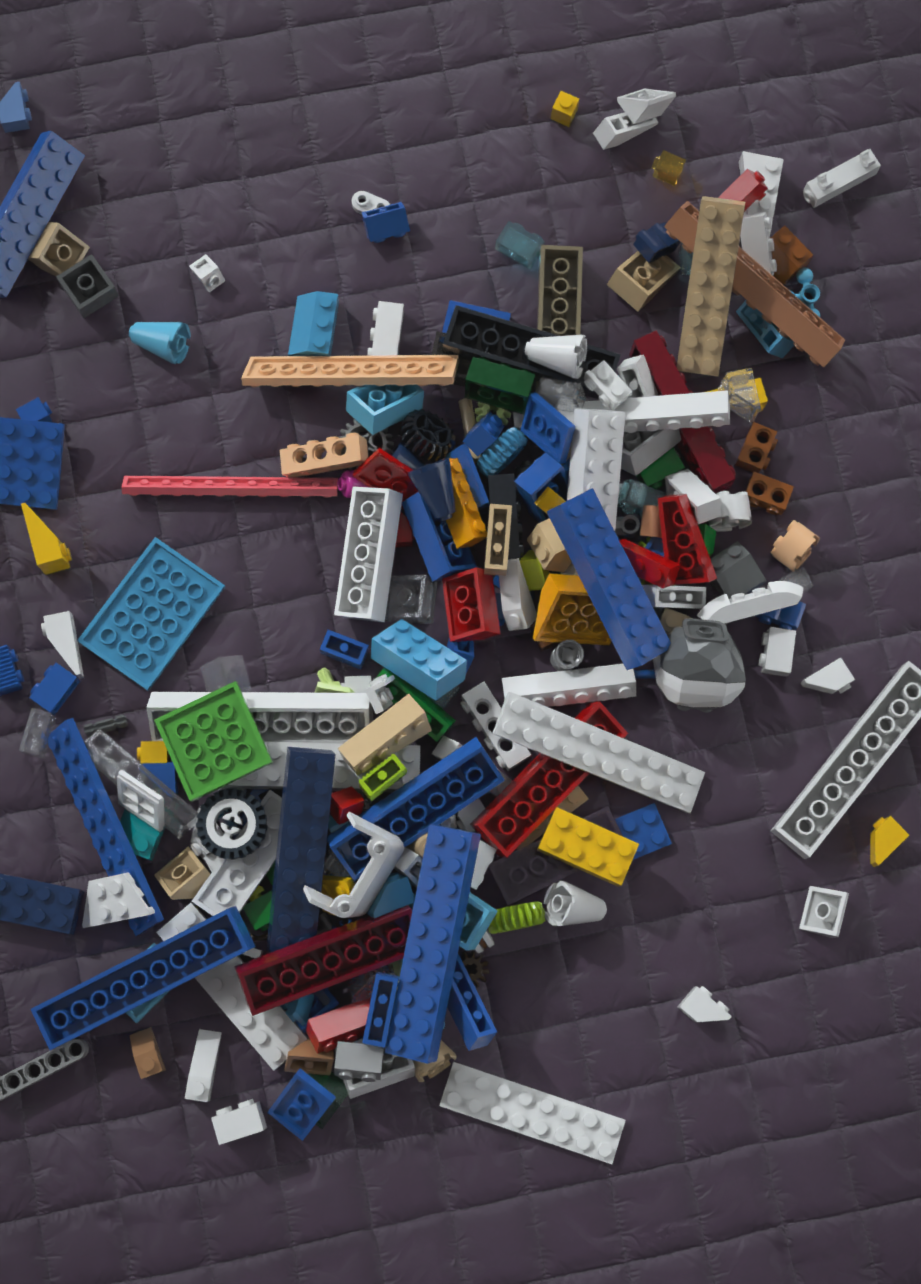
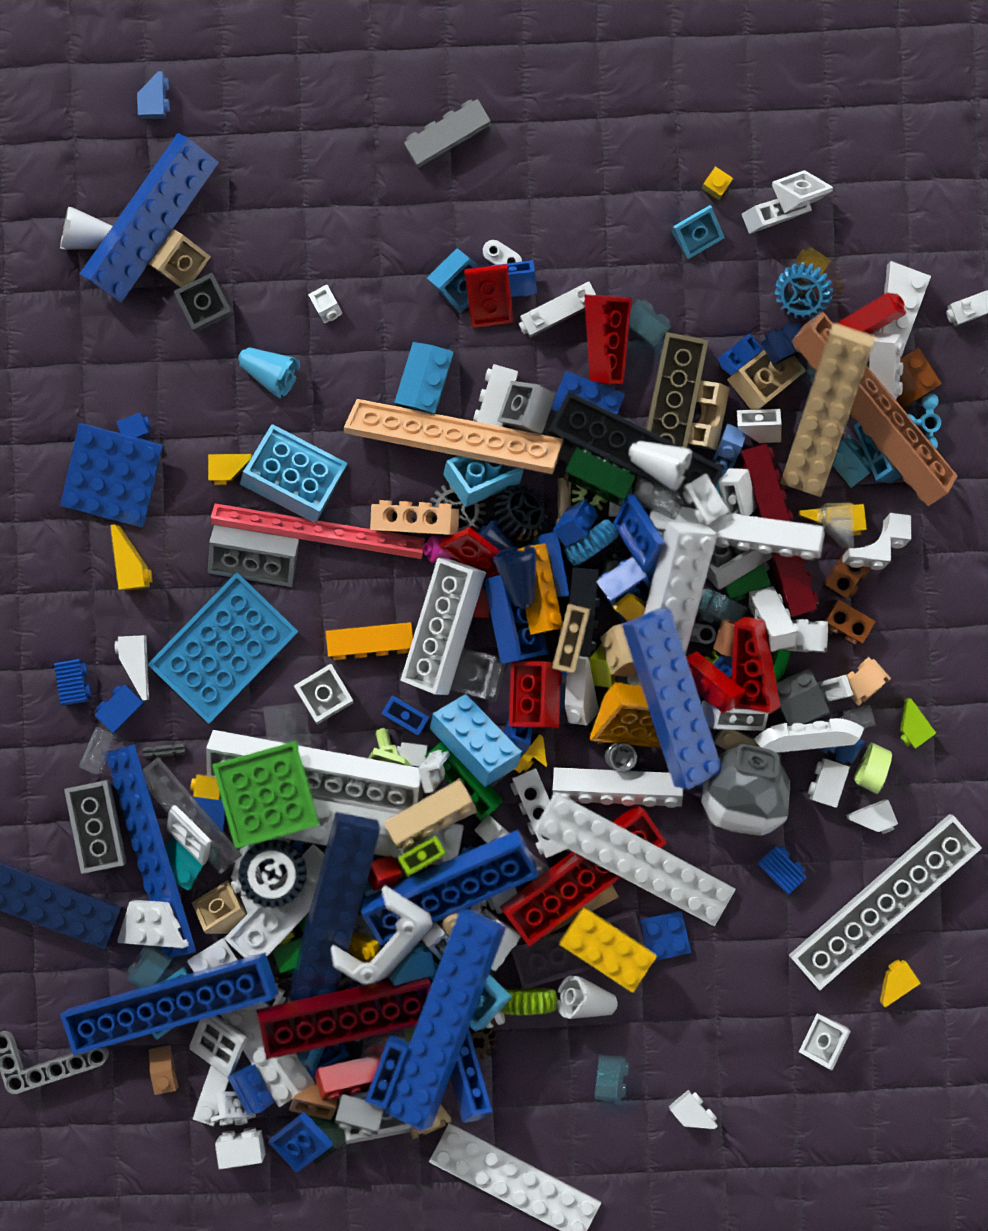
camera: 15 degrees right, 10 degrees up
none -> light grey brick [64,779,127,874]
none -> clear light blue brick [127,945,174,988]
none -> white piece [189,1015,247,1077]
none -> yellow slope [208,454,253,485]
none -> light grey slope [208,525,299,587]
none -> white bracket [211,1092,256,1125]
none -> blue brick [228,1064,275,1115]
none -> medium azure slope [240,424,348,524]
none -> white brick [294,664,354,725]
none -> light orange brick [326,622,413,660]
none -> light grey brick [404,99,491,168]
none -> dark azure slope [427,248,477,314]
none -> red tile [464,264,514,328]
none -> light grey brick [497,381,556,434]
none -> yellow slope [515,734,547,773]
none -> white brick [518,282,596,338]
none -> red wedge [584,294,632,384]
none -> clear light blue brick [594,1054,629,1102]
none -> medium azure slope [671,205,725,259]
none -> tan arch [688,380,730,451]
none -> medium blue slope [712,424,746,475]
none -> blue brick [717,333,764,376]
none -> white slope [737,409,781,443]
none -> blue brick [757,845,806,895]
none -> dark azure gear [775,262,833,320]
none -> white tile [817,675,853,703]
none -> medium azure bracket [833,435,872,488]
none -> white arch [843,513,911,570]
none -> yellowish green beam [853,742,892,794]
none -> lime slope [900,698,936,748]

